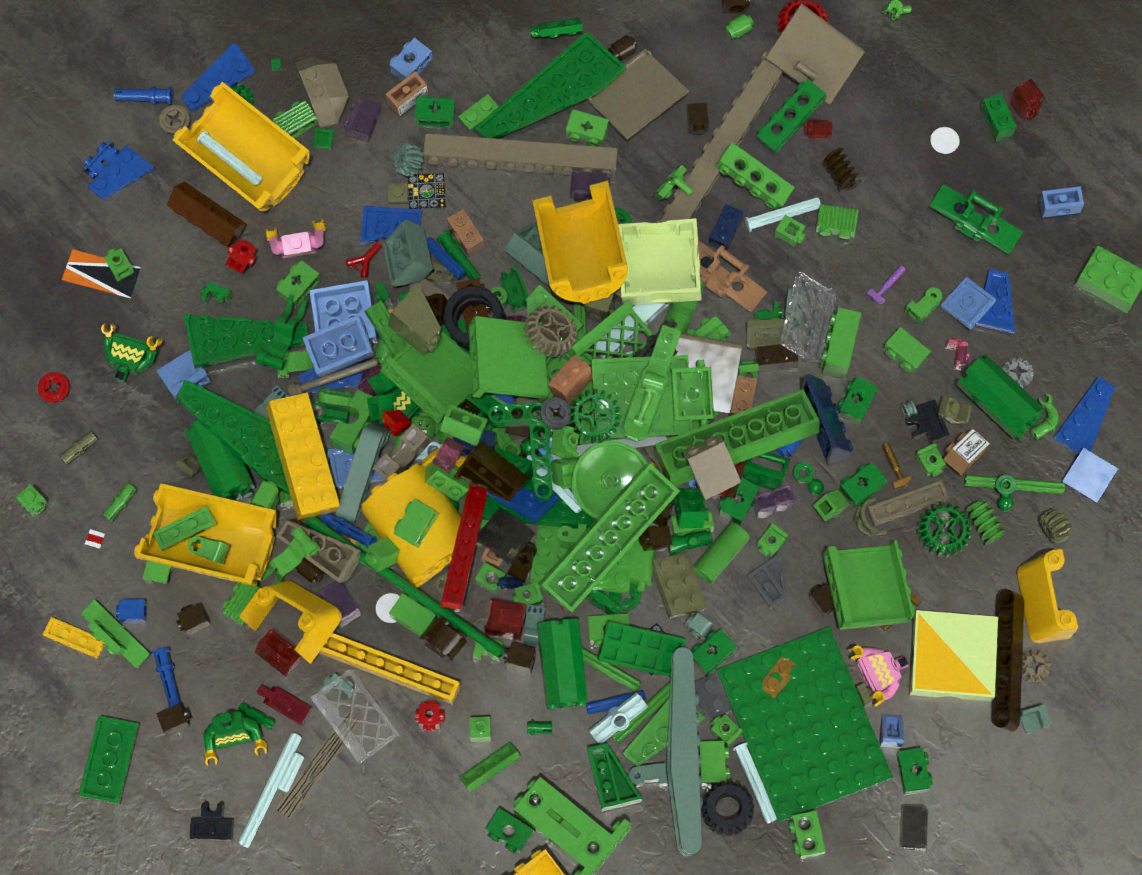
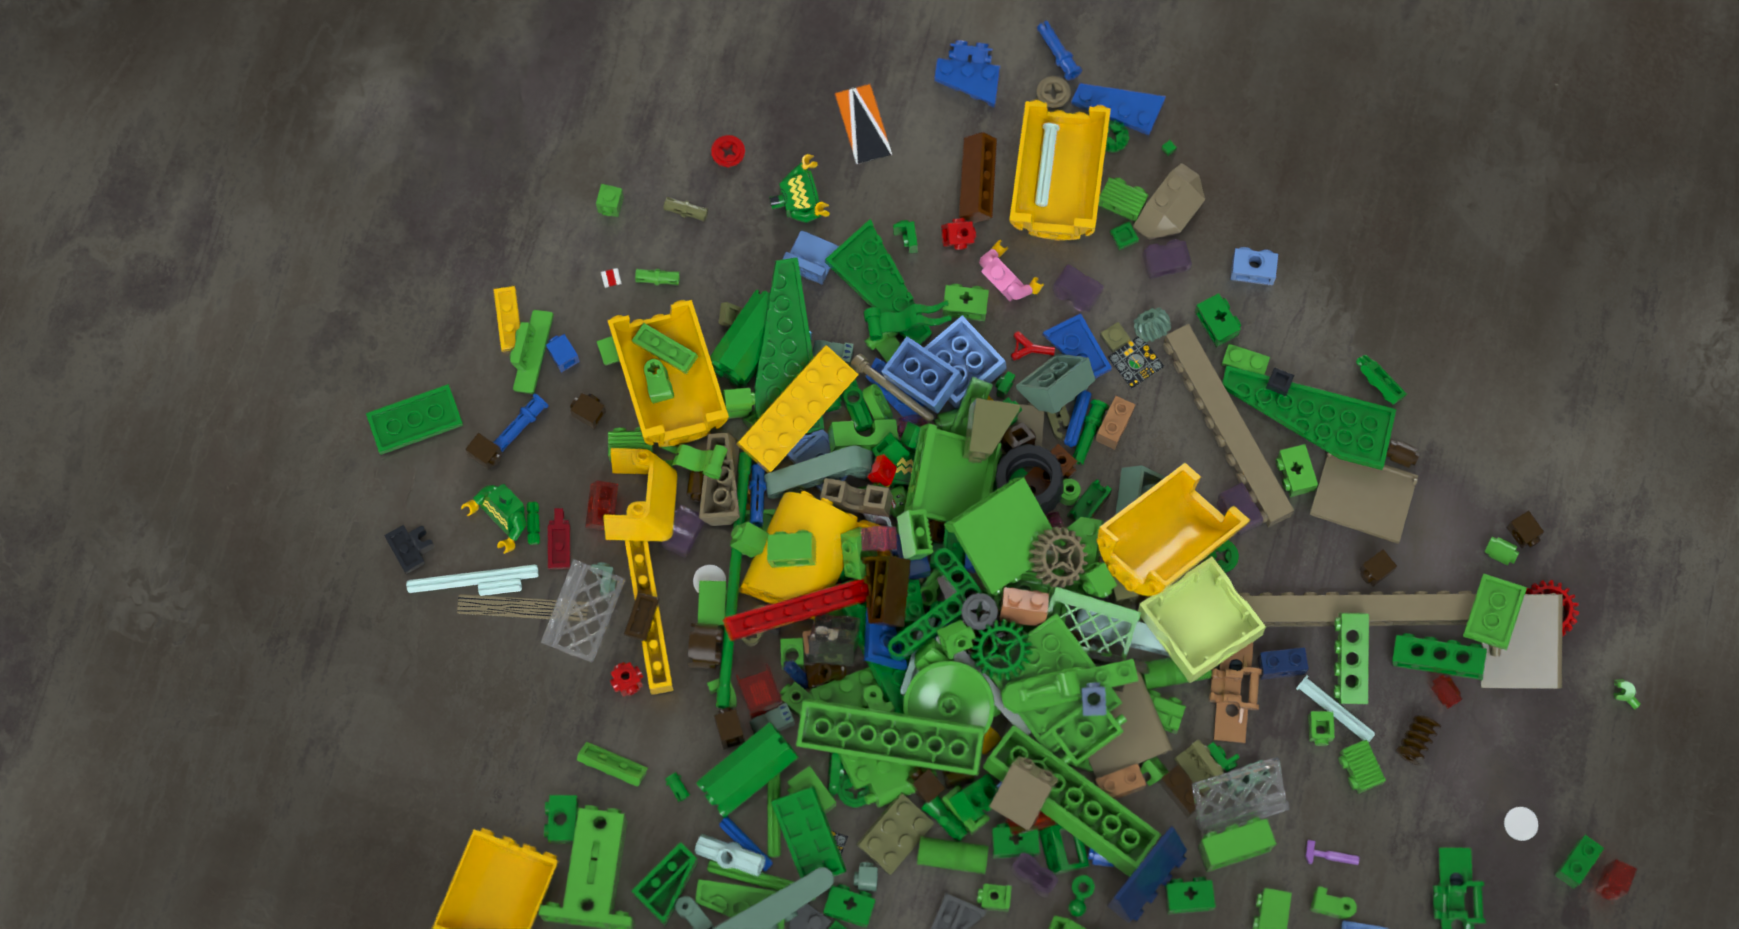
camera: 55 degrees right, 0 degrees up
bright green brick [104,248,135,282] -> none
medium nougat brick [385,71,429,117] -> none
bright green brick [469,717,492,742] -> none
bright green plate [653,165,693,201] -> none
none -> dark brown plate [624,592,660,642]
none -> clear purple brick [1053,265,1104,312]
none -> bright green brick [1078,562,1117,598]
none -> sand blue brick [1082,683,1106,716]
none -> black tile [1266,367,1294,396]
none -> bright green tile [1463,573,1527,651]

